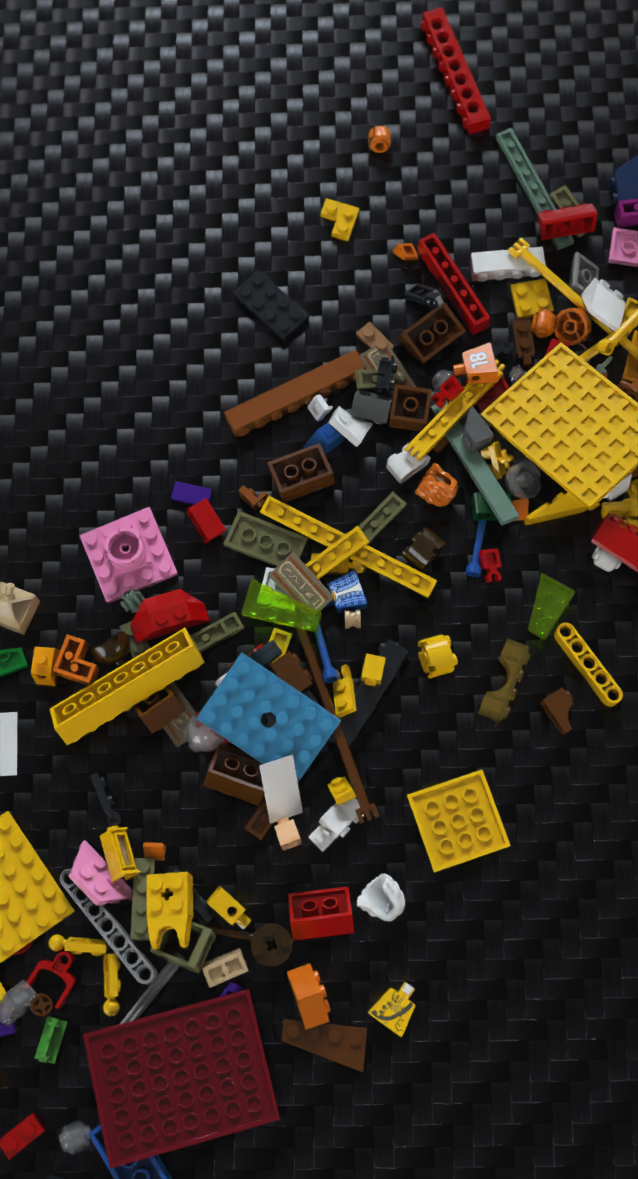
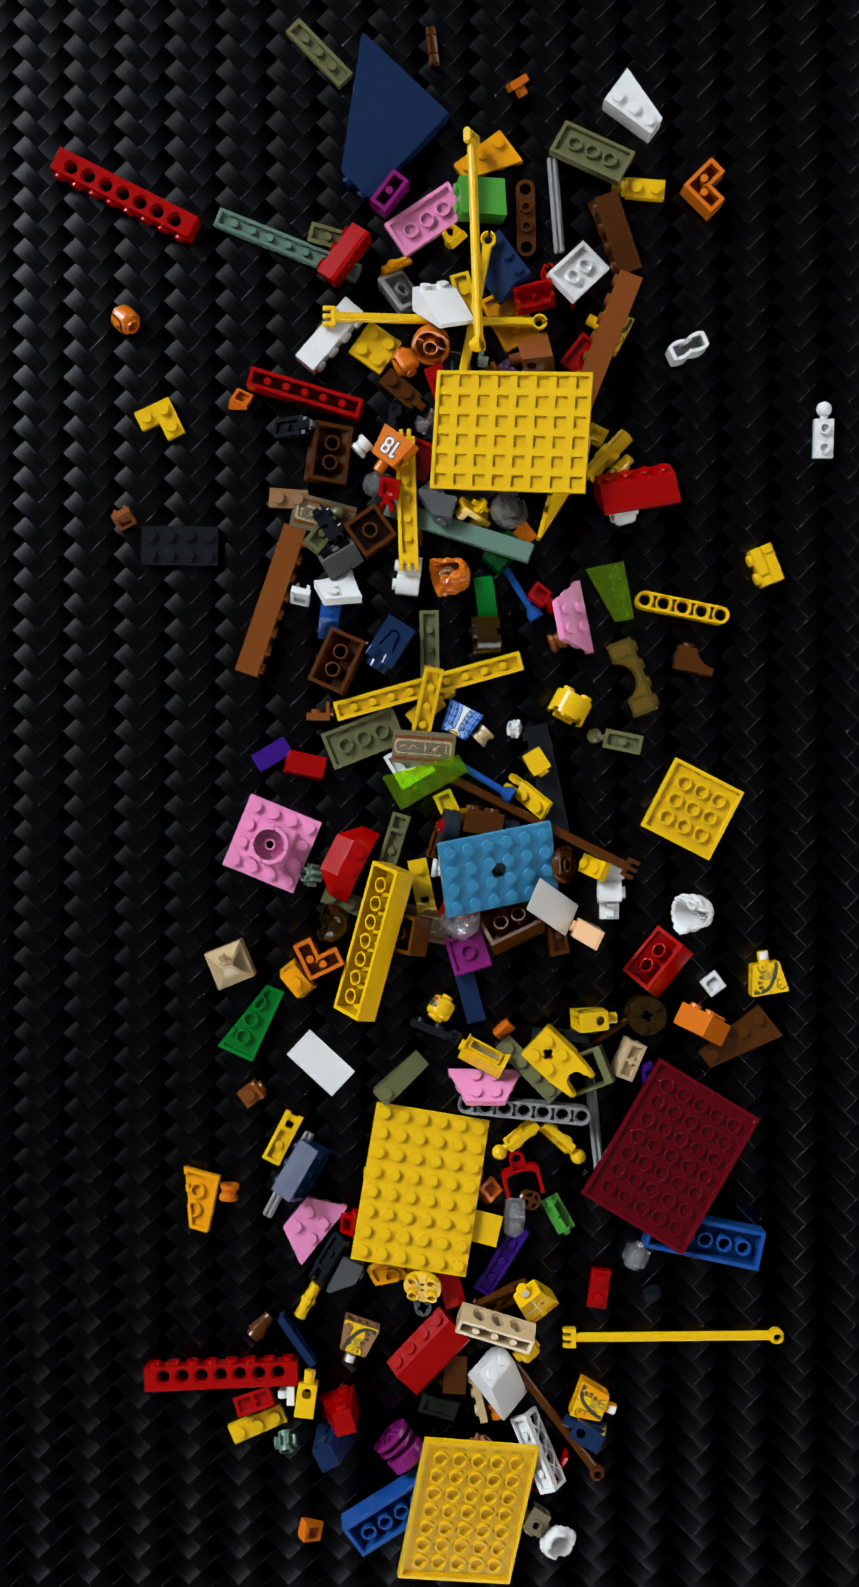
camera: 45 degrees left, 15 degrees up
none -> dark orange tile [111,505,137,532]
none -> white wheel [351,434,373,459]
none -> dark blue piece [365,614,416,675]
none -> olive slope [373,1050,429,1106]
none -> light orange piece [378,256,412,278]
none -> yellow plate [407,857,437,914]
none -> yellow head [427,993,455,1023]
none -> magenta plate [444,928,492,977]
none -> dark blue tile [455,972,486,1024]
none -> green slope [473,575,498,616]
none -> orange slope [478,1175,503,1204]
none -> white plate [507,719,522,738]
none -> dark orange wheel [546,631,568,653]
none -> bright pink wing [552,580,594,654]
none -> reddish brown tile [552,845,576,884]
none -> olive plate [587,728,644,755]
none -> white tile [699,970,726,997]

